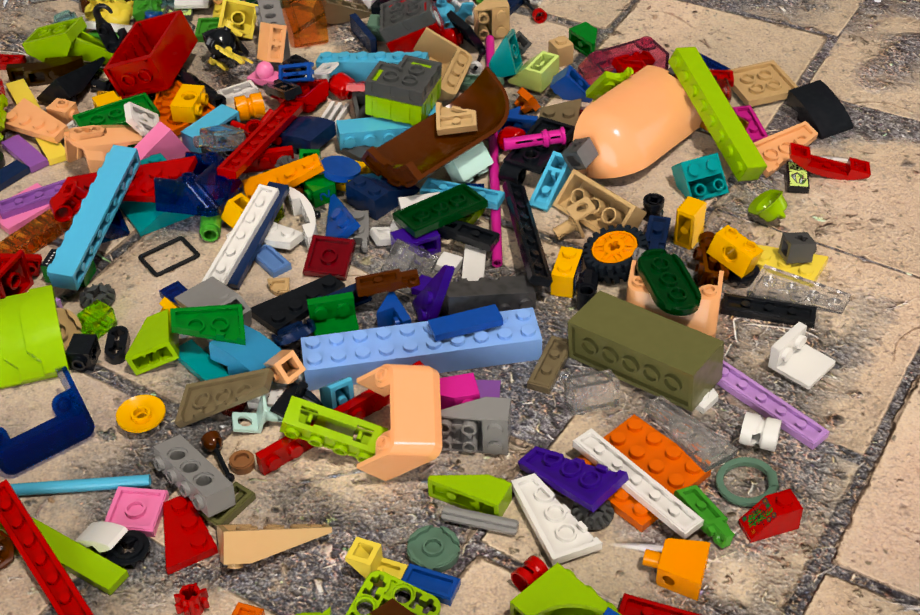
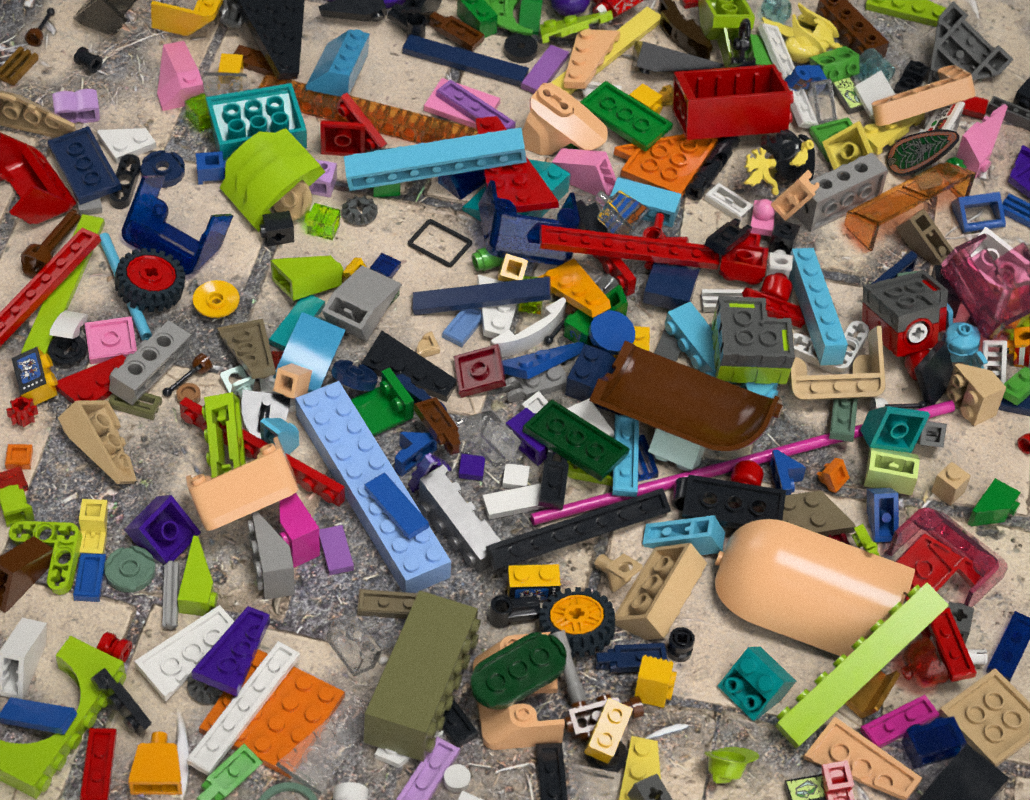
camera: 65 degrees right, 10 degrees up
light nougat brick [46,98,79,125] -> none
red piece [49,180,89,222] -> none
black beam [104,326,131,365] -> none
white wing [124,101,159,138] -> none
yellow brick [170,84,209,123] -> none
green wing [170,304,246,345] -> none
white tile [202,184,280,285] -> none
light orange wheel [234,92,265,121] -> none
blue tile [278,62,314,84] -> none
tan wing [435,102,478,136] -> none
dark pink pin [503,127,566,151] -> none
dark grey brick [561,137,599,171] -> none
none -> brick [11,347,58,405]
none -> black hinge [90,668,152,735]
none -> black wheel [114,248,185,312]
none -> dark purple slope [124,495,201,565]
none -> white tile [444,764,471,793]
none -> clear blue brick [901,716,967,769]

